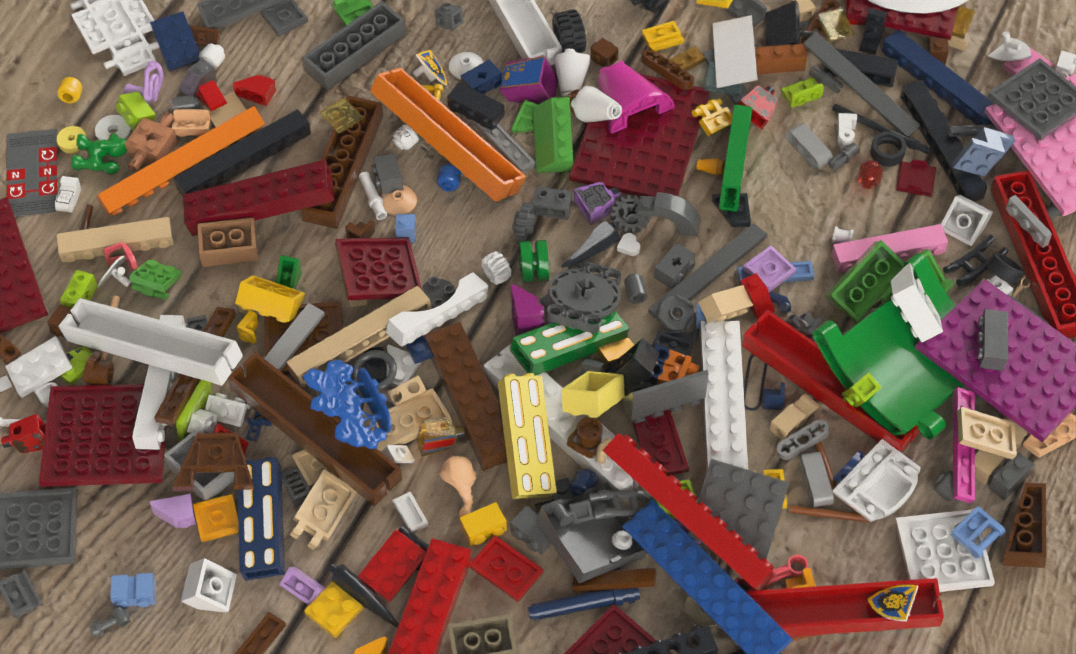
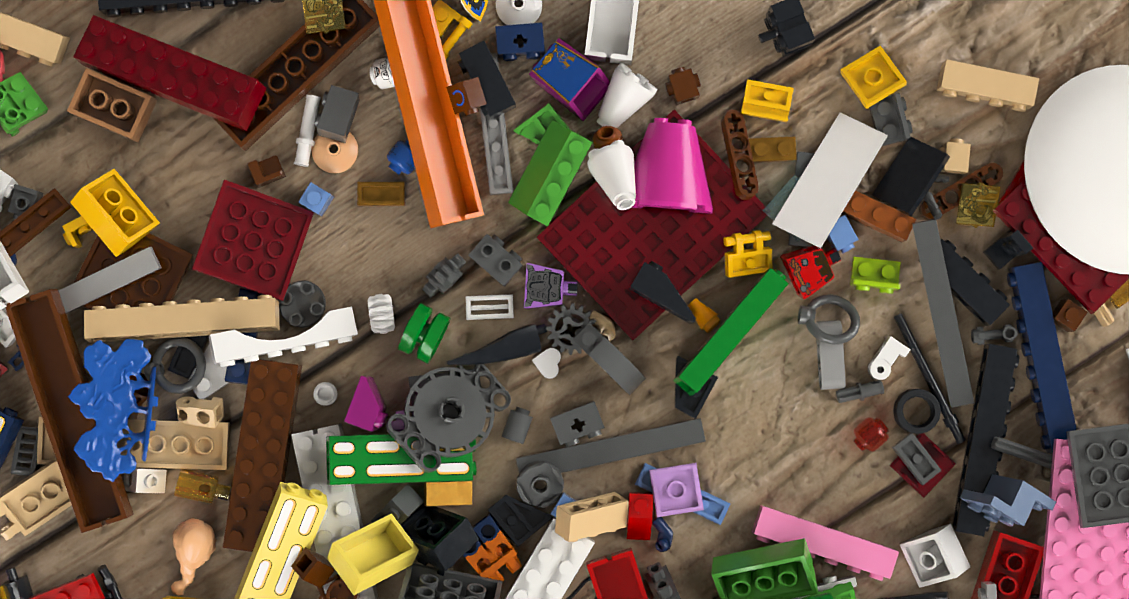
camera: 30 degrees right, 30 degrees up
green slope [276,255,302,290] -> none
white tile [392,492,429,534] -> none
black tyre [552,9,586,53] -> none
dark grey pin [809,65,844,94] -> none
white bush [832,226,854,243] -> none
none -> reddish brown brick [291,547,335,588]
none -> white plate [314,382,338,406]
none -> pearl gold tile [357,182,405,206]
none -> reddish brown brick [446,77,487,116]
none -> white tile [466,294,514,320]
none -> black slope [629,261,696,324]
none -> dark grey piece [798,295,860,344]
none -> medium blue brick [827,215,859,254]
none -> dark grey plate [892,433,942,485]
none -> dark grey bar [971,324,1018,345]

